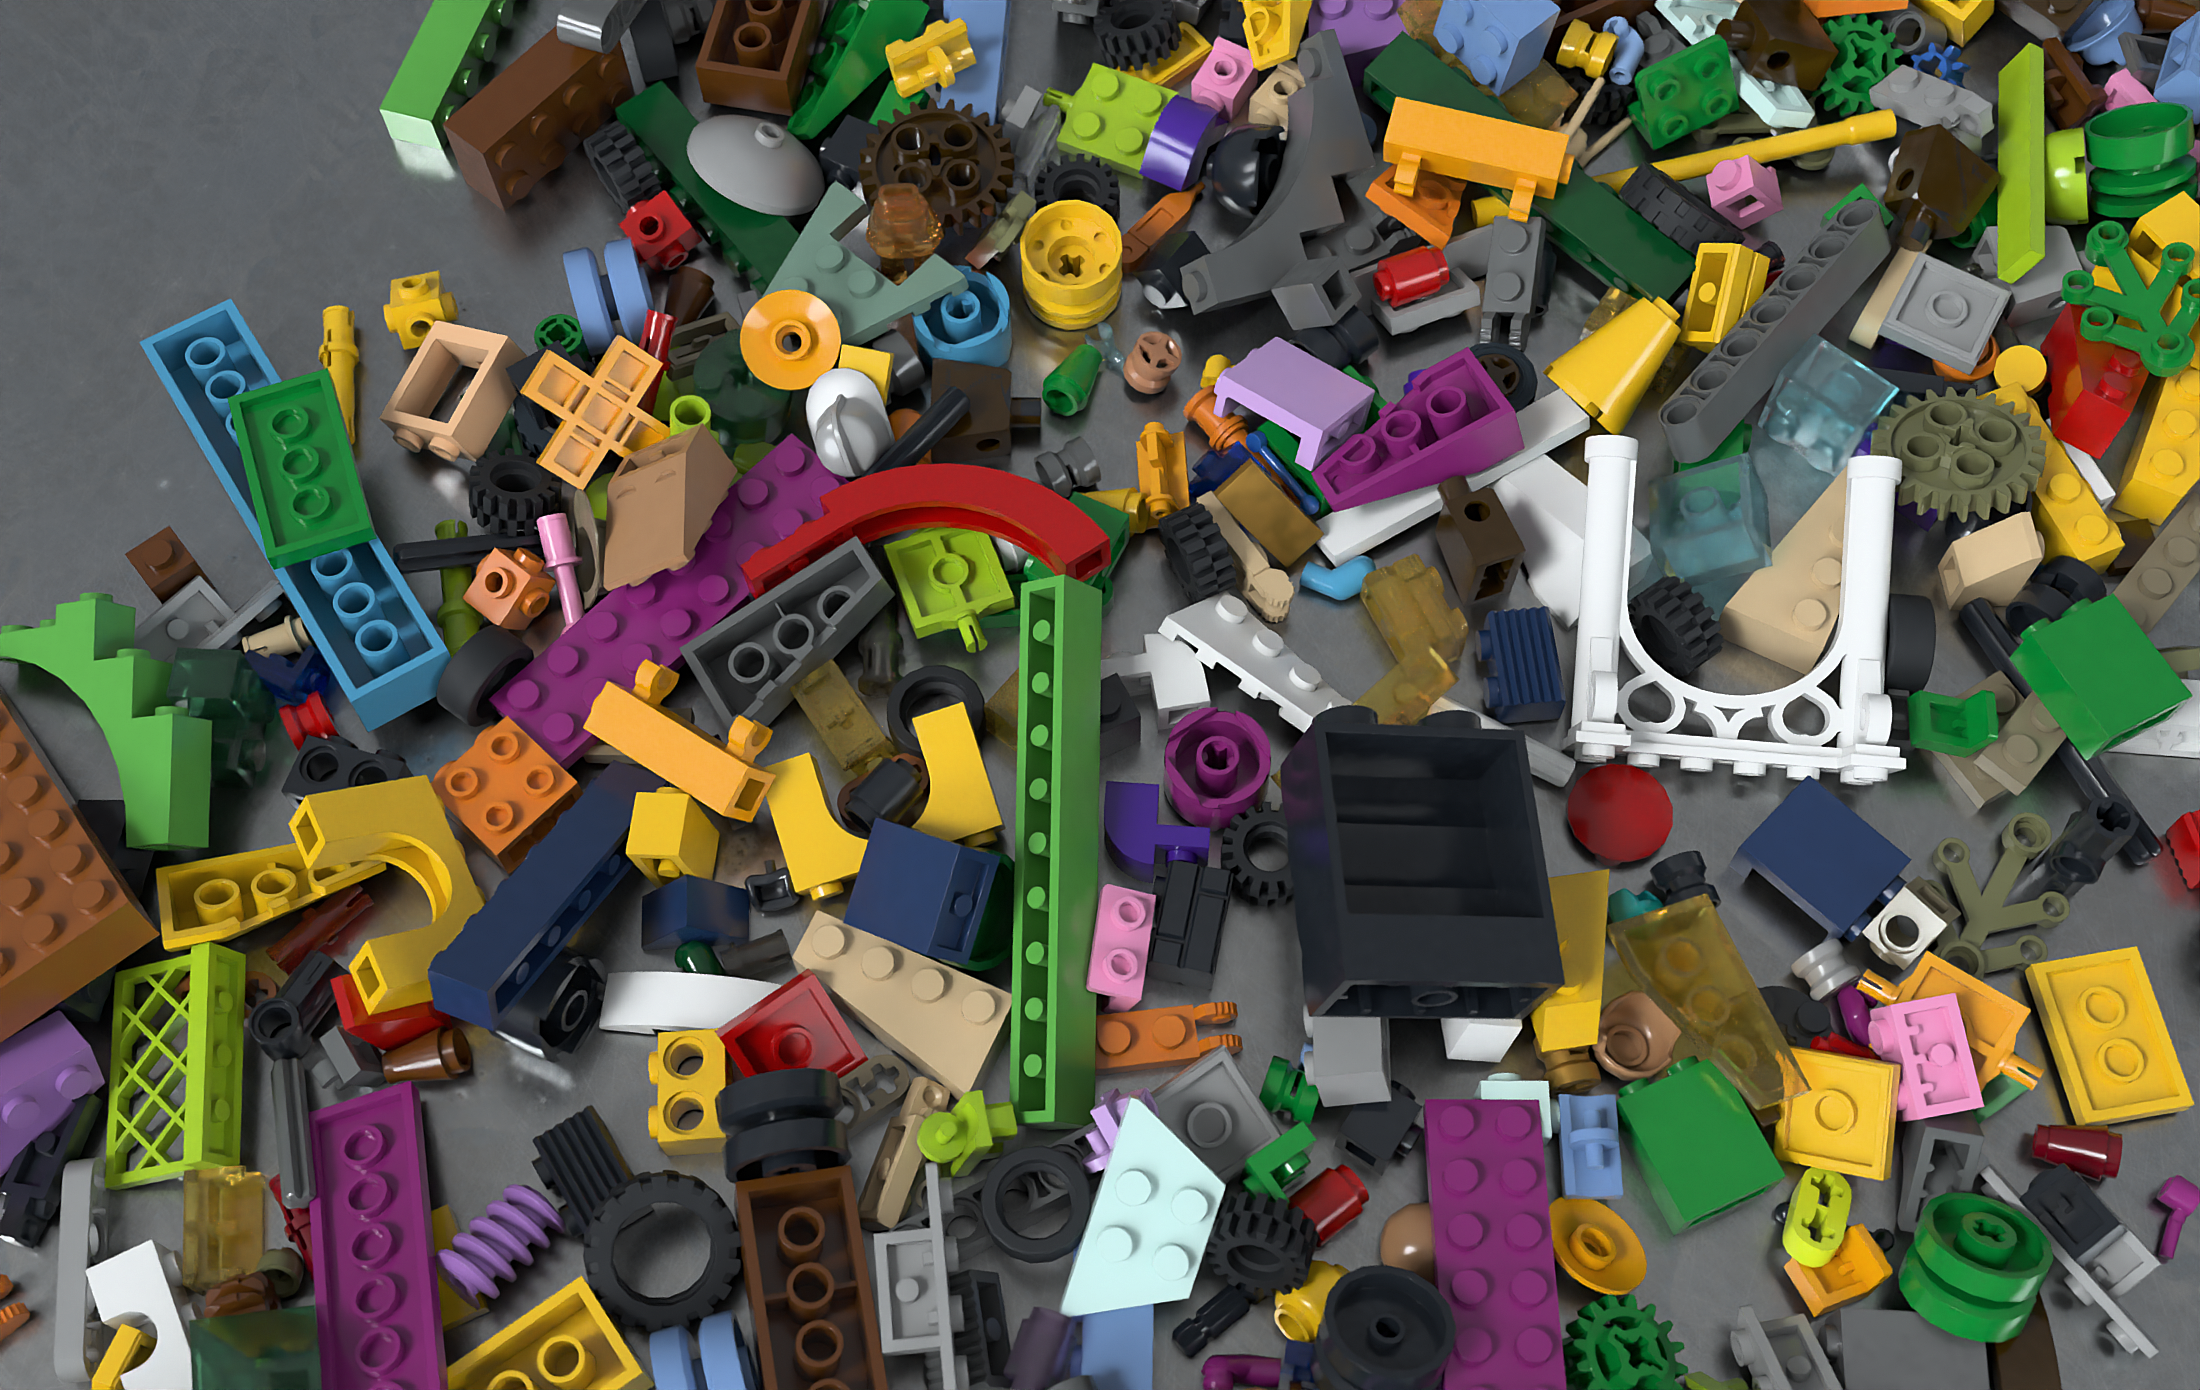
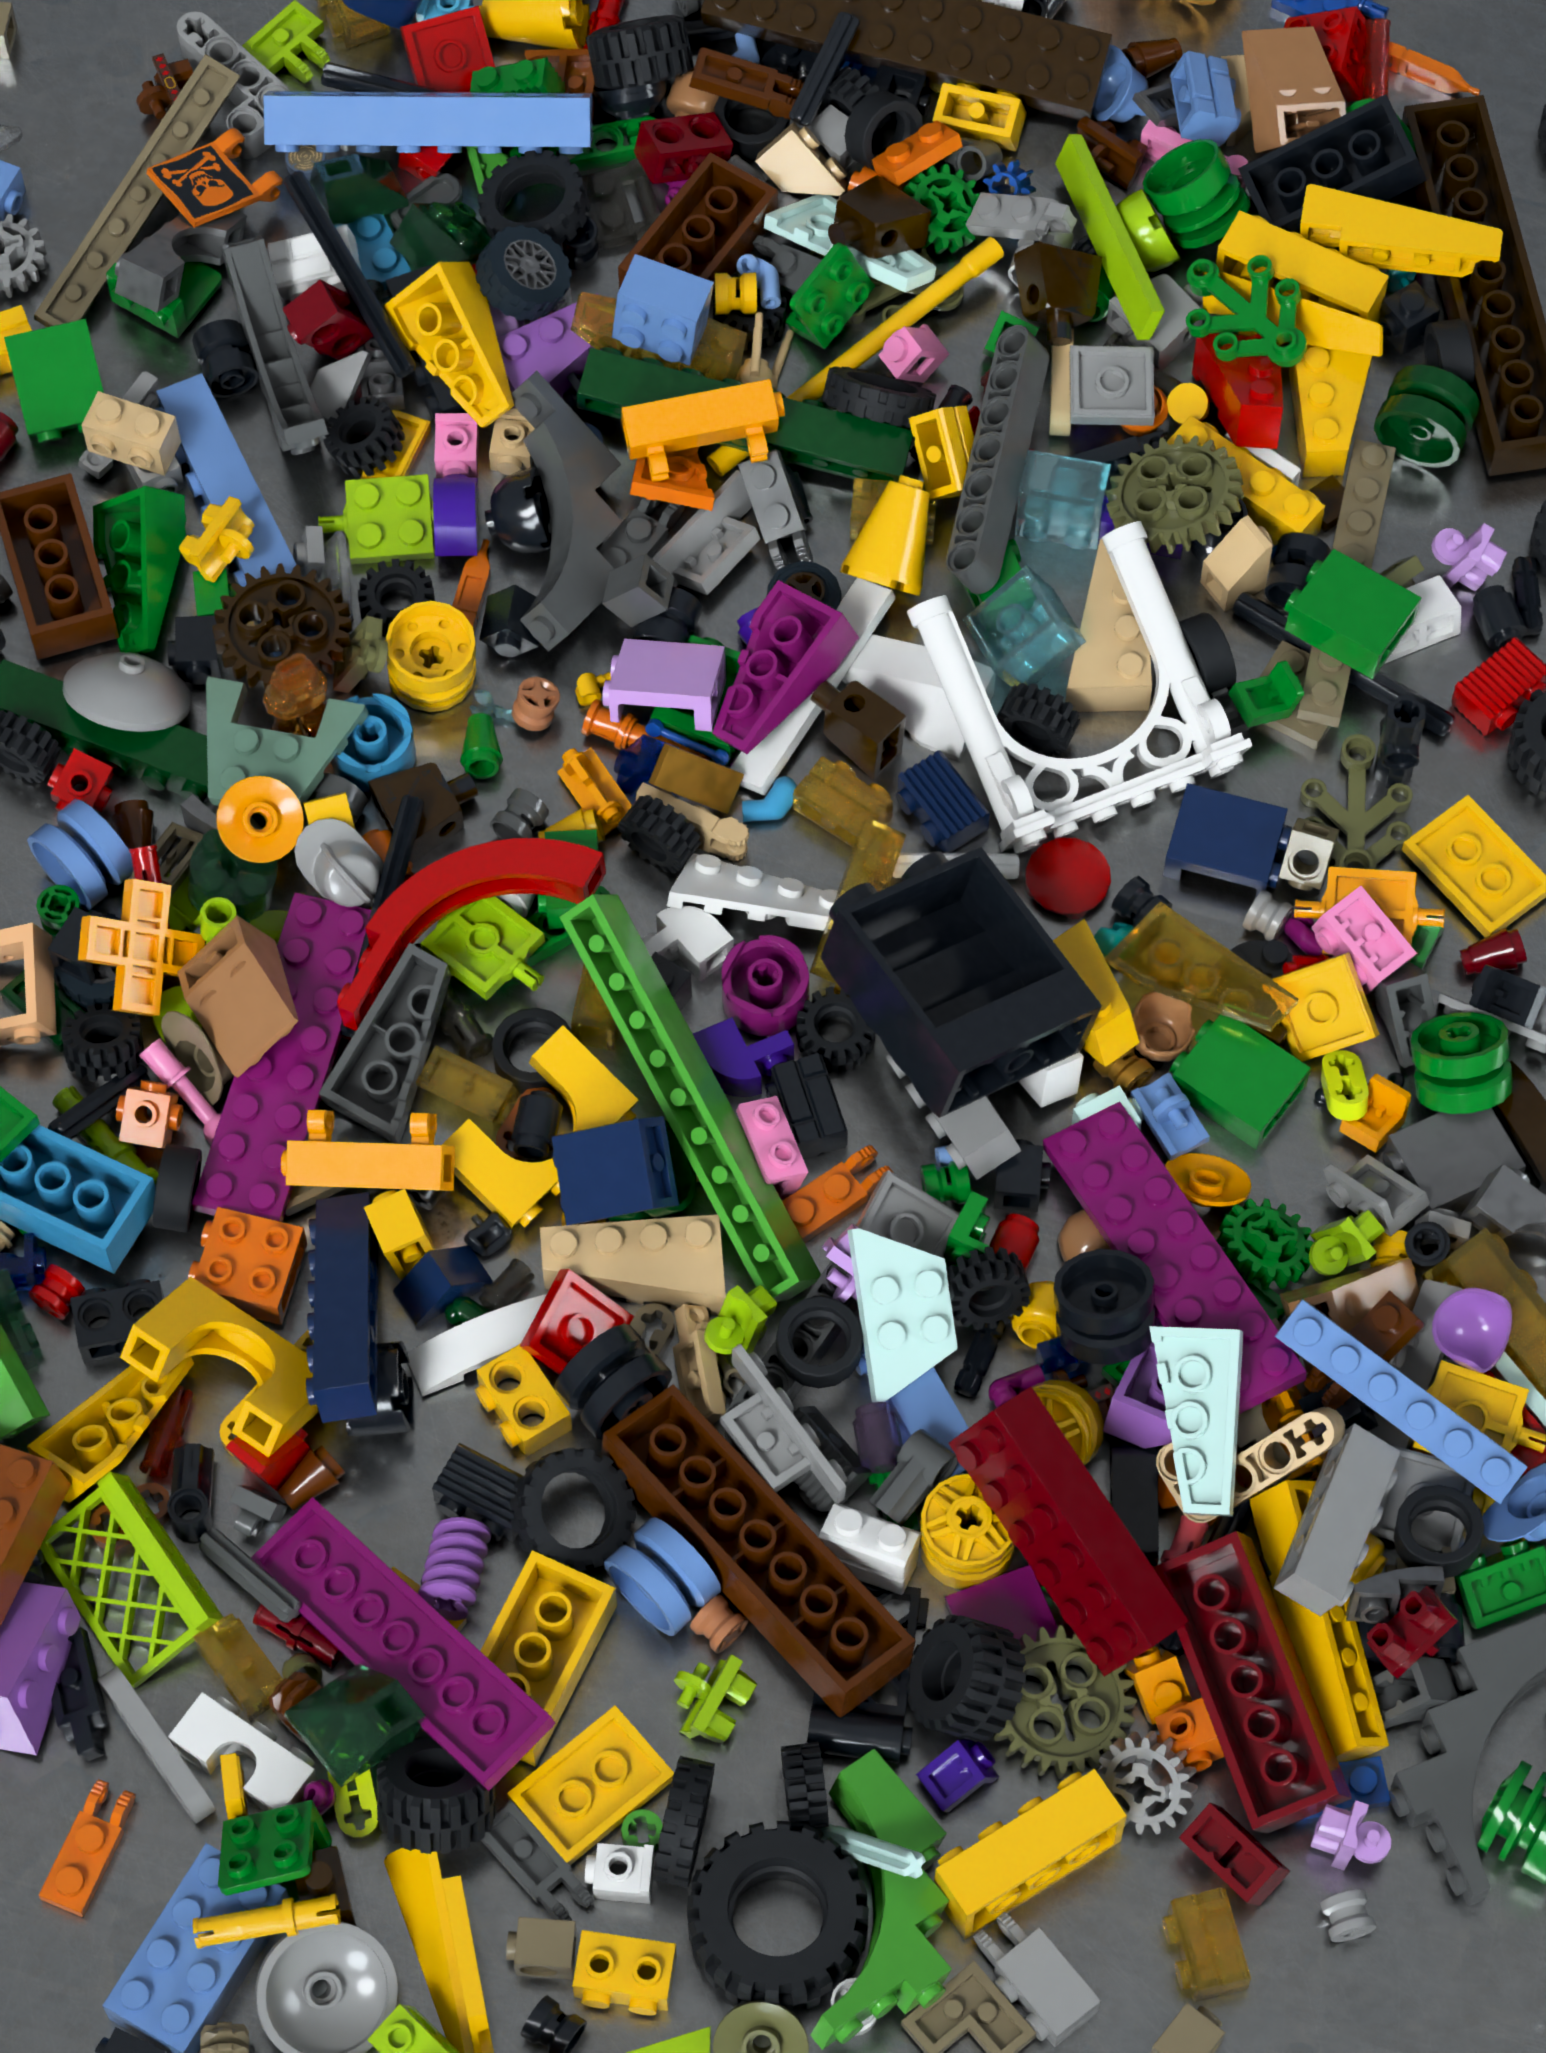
camera: 30 degrees left, 0 degrees up
red brick [1373,246,1450,307] -> none

